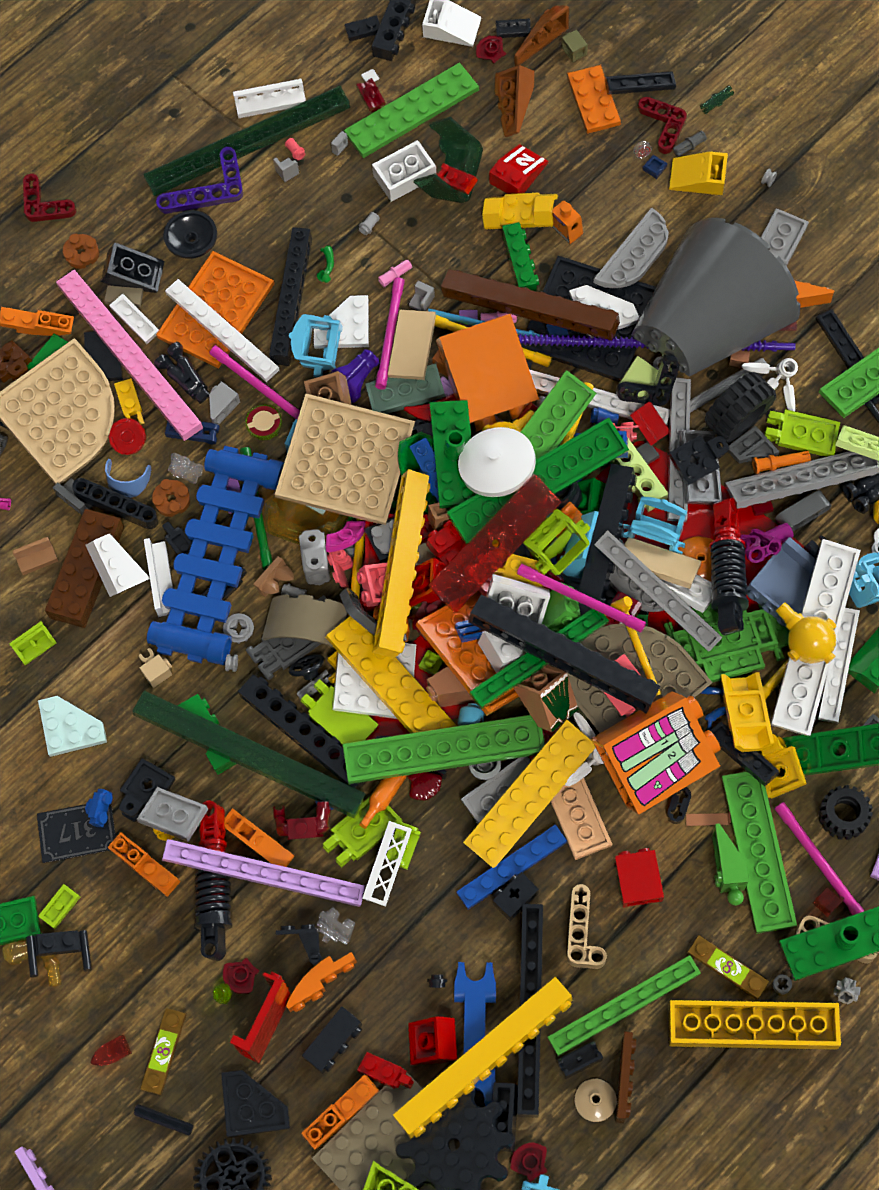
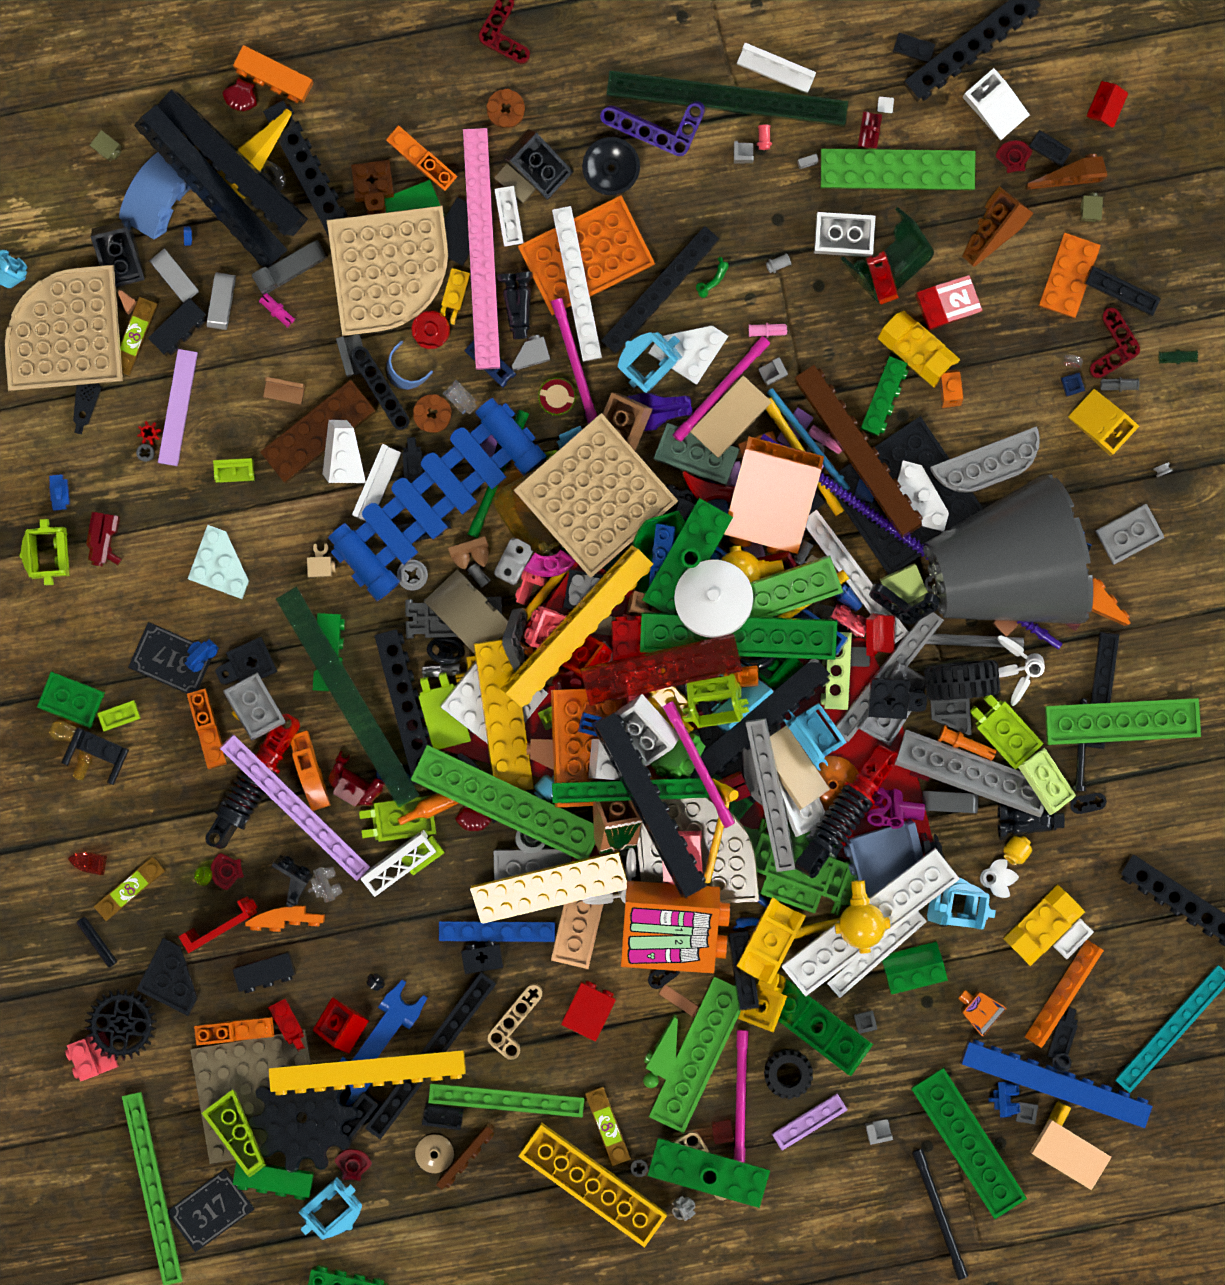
camera: 30 degrees right, 20 degrees up
light grey bush [225,654,238,672] -> none

